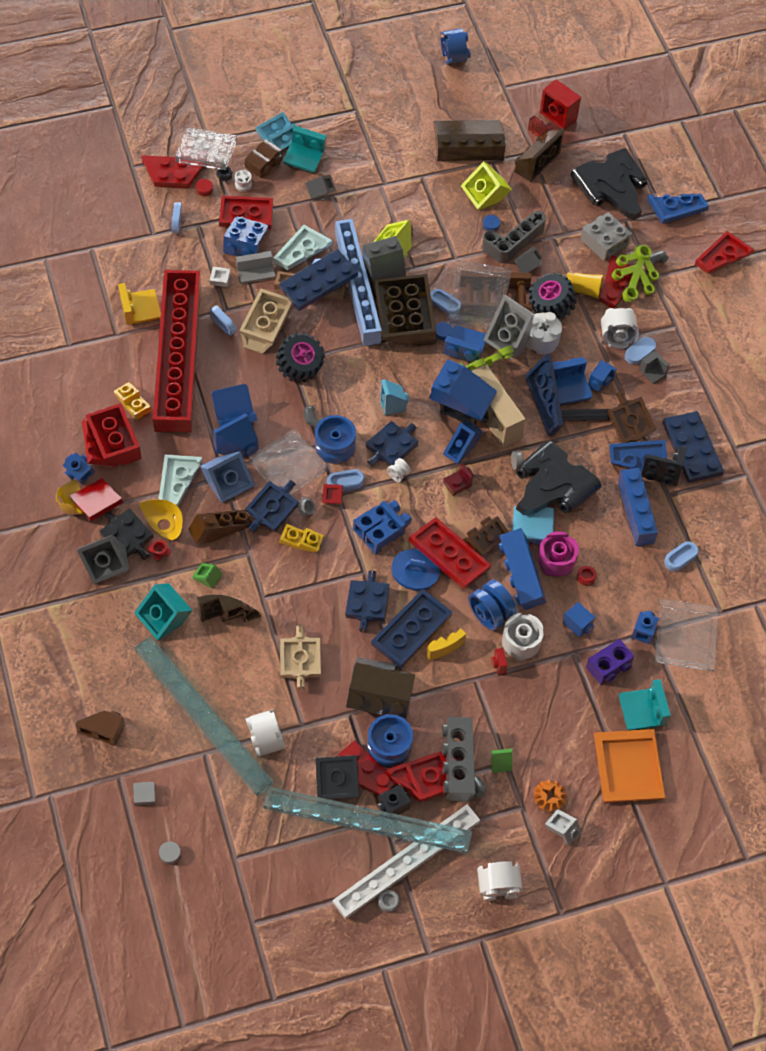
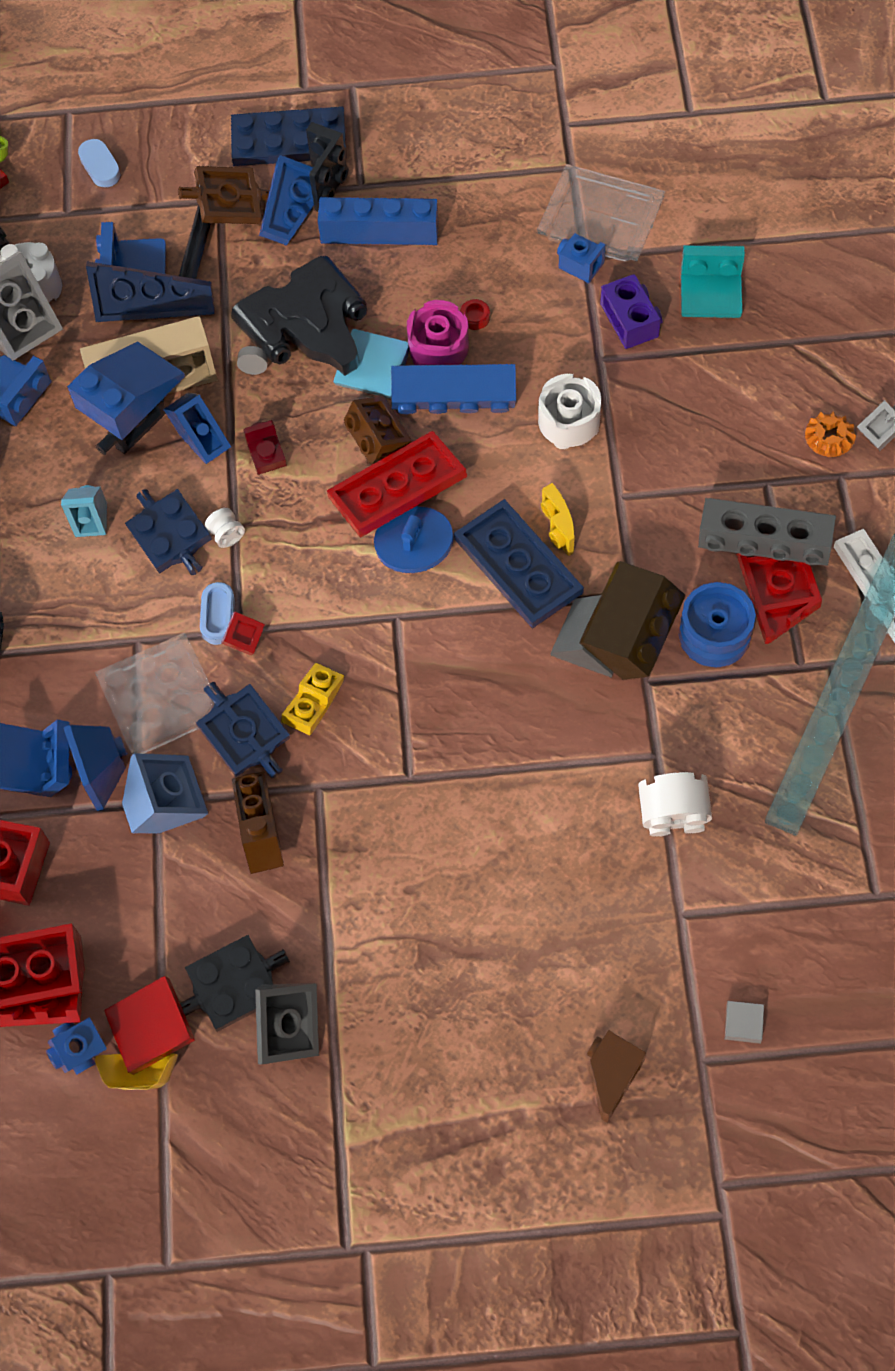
camera: 70 degrees left, 5 degrees up
teal slope [134,583,193,641] -> none
clear light blue plate [134,636,273,796] -> none
yellow piece [140,499,183,540] -> none
red plate [148,540,171,561] -> none
light aqua wing [159,455,203,506] -> none
light grey tile [159,842,181,864] -> none
bright green slope [192,563,222,588] -> none
dark brown slope [197,595,261,622] -> none
tan plate [280,625,321,690] -> none
light grey plate [298,497,315,516] -> none
dark grey arm [303,405,321,428] -> none
blue wheel [315,415,356,464] -> none
black plate [315,755,360,800] -> none
red wing [337,740,397,796] -> none
dark blue plate [345,570,390,633] -> none
blue hips [353,500,412,555] -> none
black brick [377,784,411,820] -> none
lime plant [459,345,514,371] -> none
blue wheel [468,579,517,631] -> none
bright green slope [490,749,513,773] -> none
red plate [491,647,508,675] -> none
blue brick [562,602,595,638] -> none
blue brick [588,360,617,392] -> none
orange piece [593,729,665,803] -> none
white brick [601,308,639,349] -> none
dark grey panel [639,351,669,384] -> none
light blue tile [664,542,698,572] -> none

